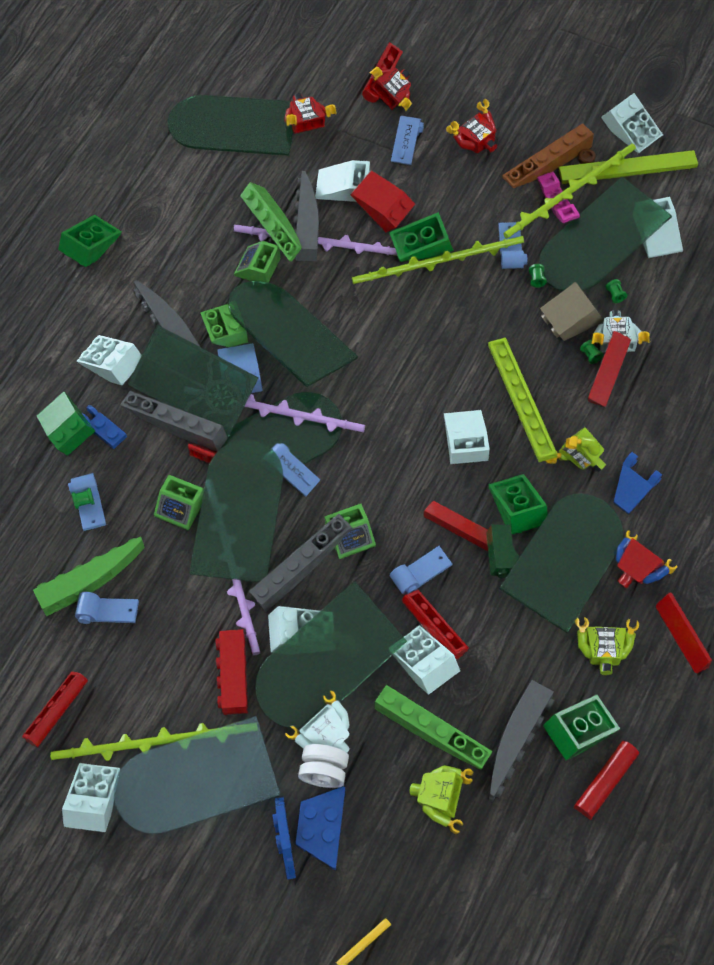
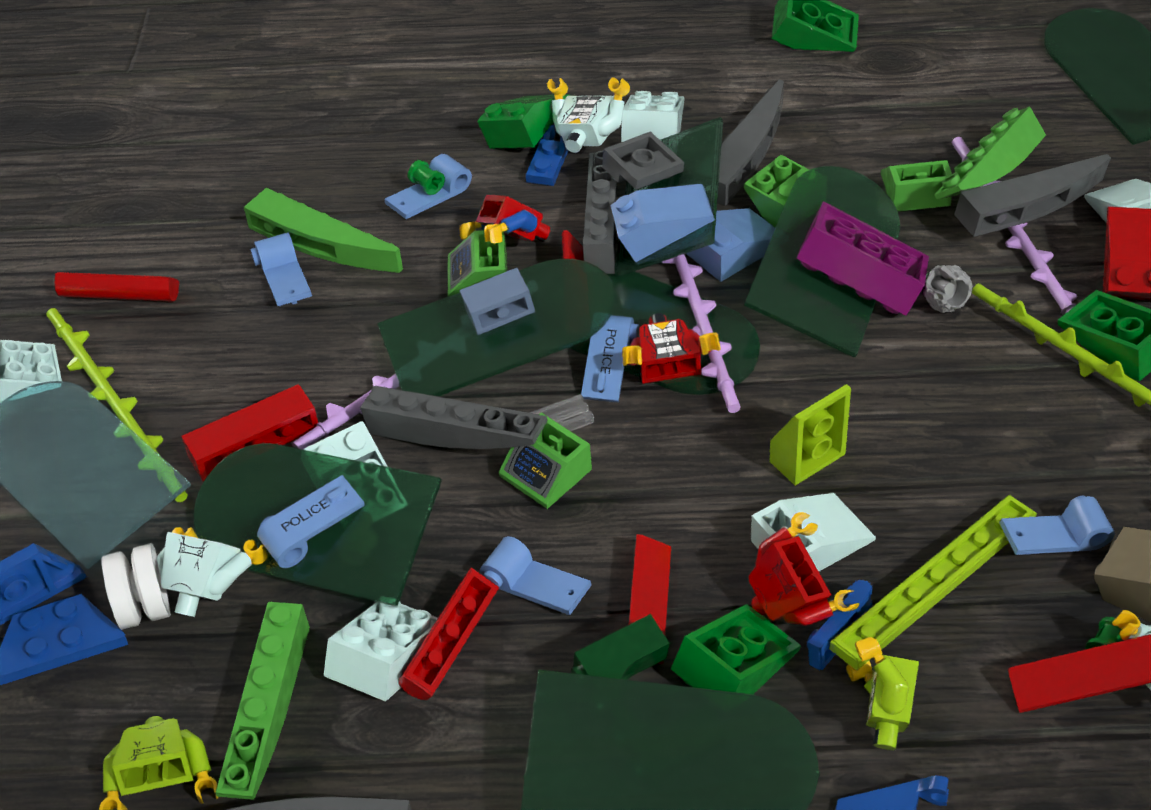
camera: 65 degrees right, 15 degrees down
none -> medium blue door [257,475,365,568]
none -> torso [459,195,550,243]
none -> sand blue brick [459,268,535,335]
none -> clear tile [529,394,594,431]
none -> light aqua torso [547,77,630,153]
none -> dark grey plate [602,131,684,190]
none -> medium blue slope [611,184,715,262]
none -> torso [622,313,721,384]
none -> red torso [749,512,859,625]
none -> lime slope [769,384,851,486]
none -> magenta slope [796,201,929,316]
none -> blue hinge [807,579,872,671]
none -> light grey piece [922,265,973,313]
none -> medium blue door [999,496,1115,555]

